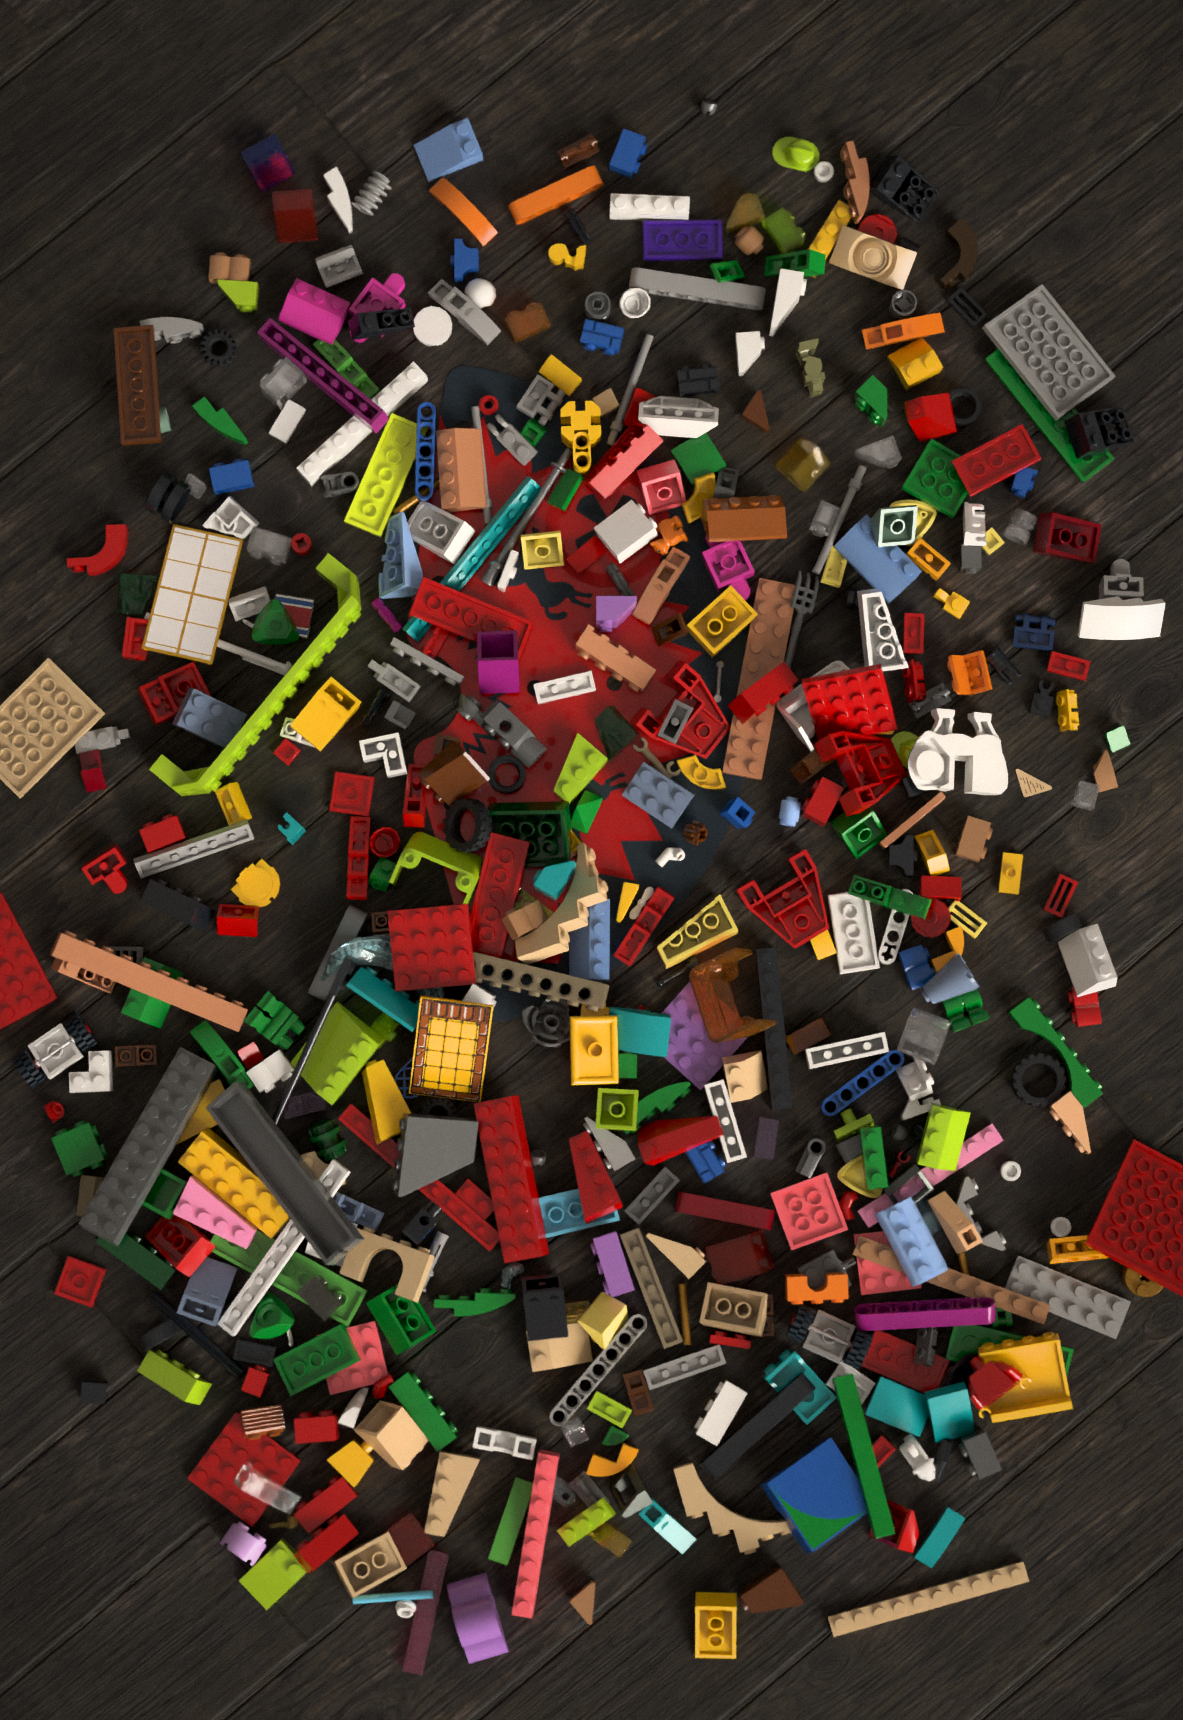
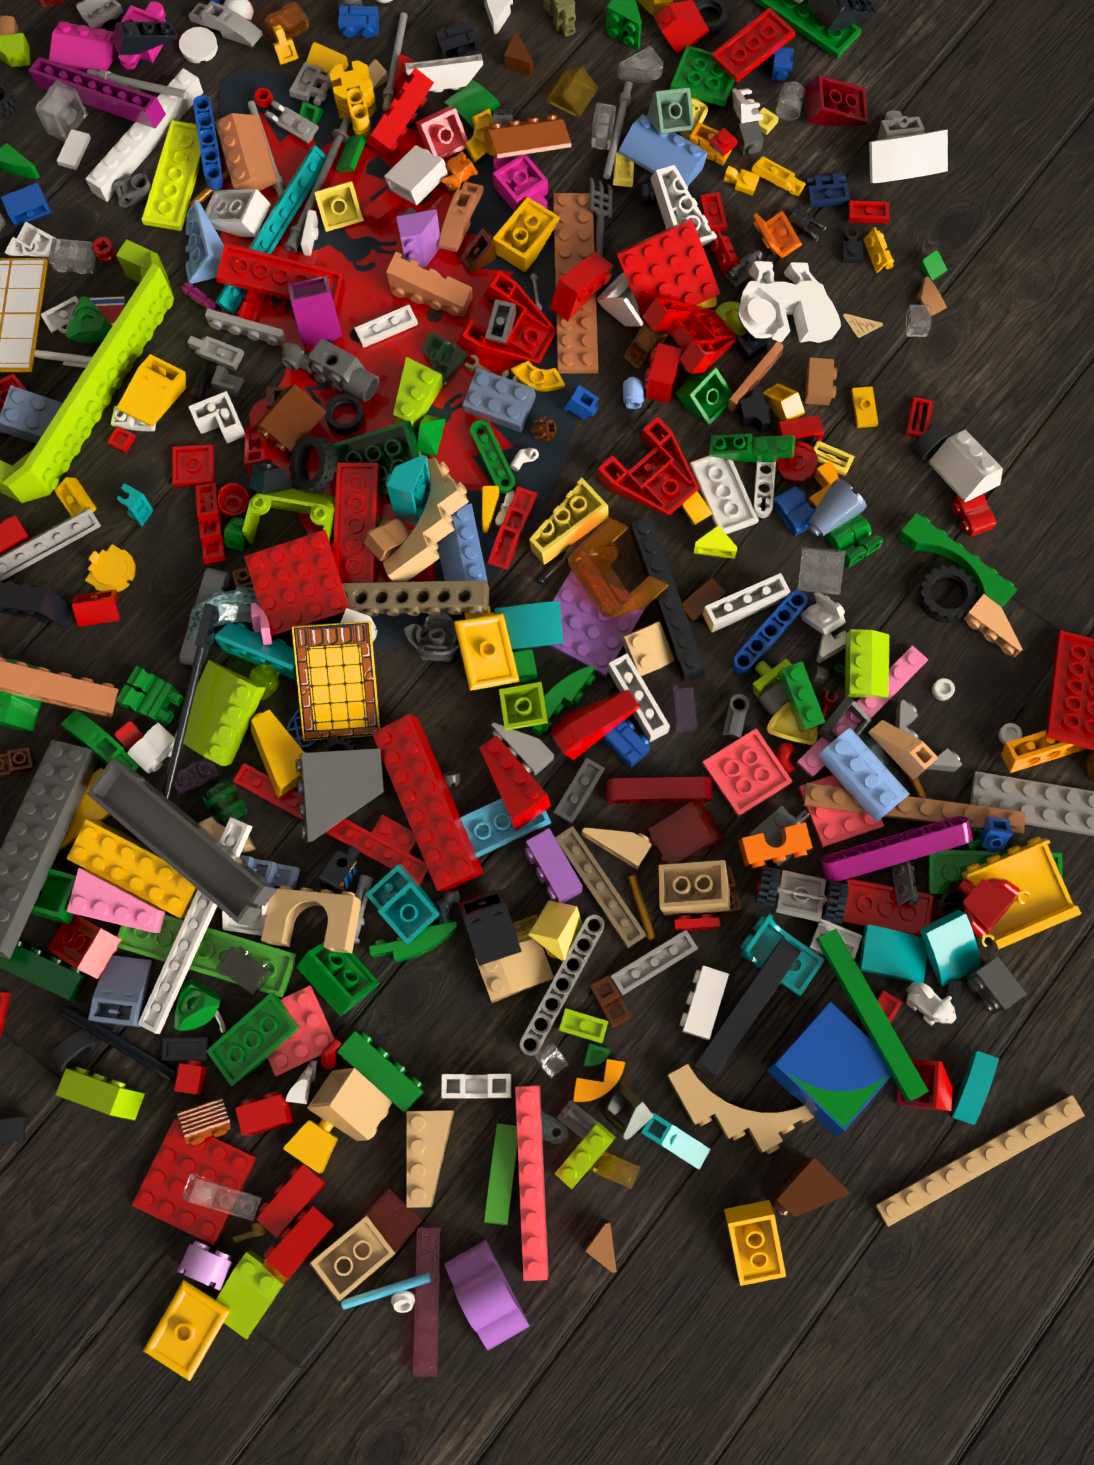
camera: 10 degrees left, 10 degrees down
none -> light grey bar [87,69,189,99]
none -> yellow piece [143,1280,230,1381]
none -> black slope [250,460,295,495]
none -> bright pink slope [251,603,272,645]
none -> yellow plate [273,24,298,65]
none -> teal slope [366,864,440,945]
none -> green plate [470,420,516,494]
none -> neon yellow slope [693,525,737,559]
none -> red plate [709,128,738,156]
none -> yellow hinge [751,156,805,197]
none -> blue brick [980,816,1012,853]

